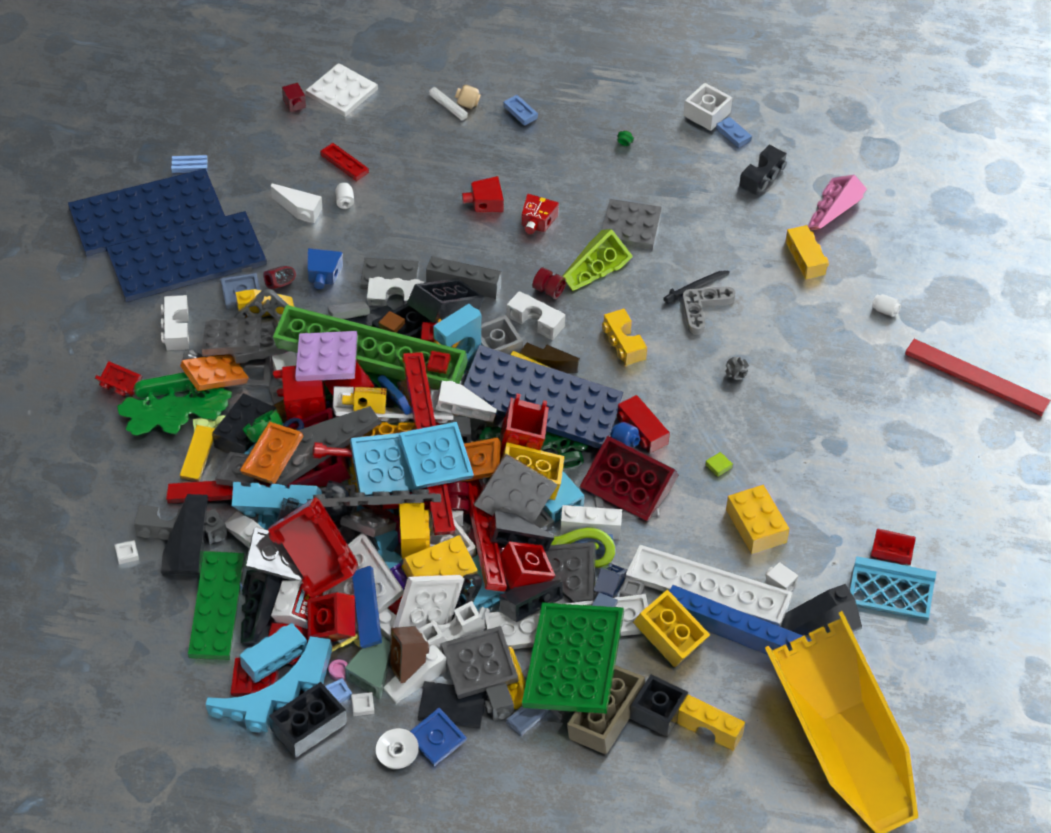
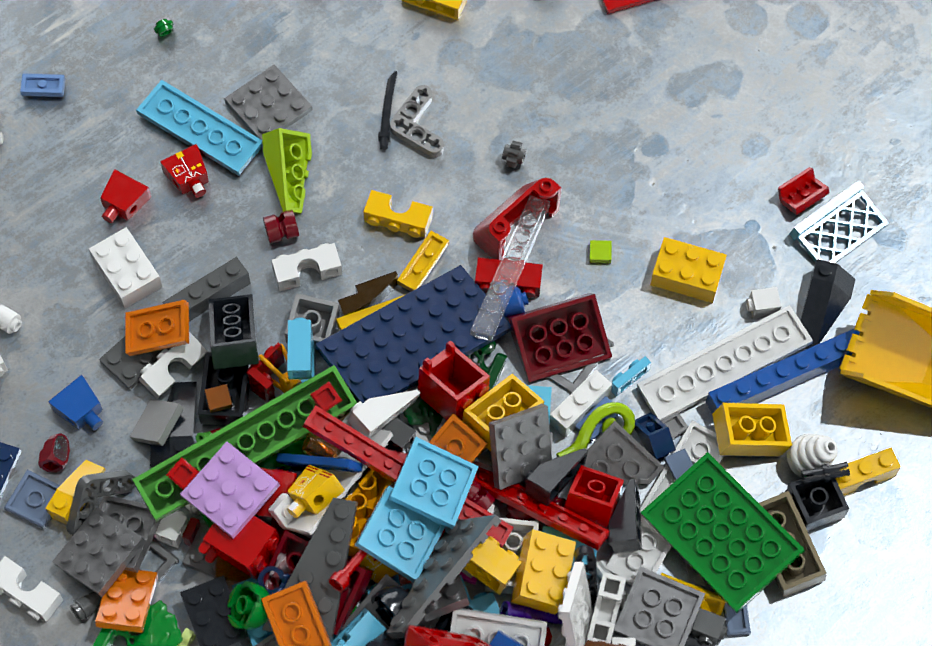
camera: 50 degrees left, 15 degrees up
none -> white brick [89,227,162,309]
none -> orange plate [125,300,189,356]
none -> medium azure plate [136,80,263,176]
none -> red tile [166,457,199,490]
none -> yellow plate [397,231,449,292]
none -> clear plate [470,195,550,341]
none -> red windscreen [473,178,562,260]
none -> medium azure plate [611,356,651,397]
none -> white piece [787,434,838,478]
none -> black pin [801,461,850,485]

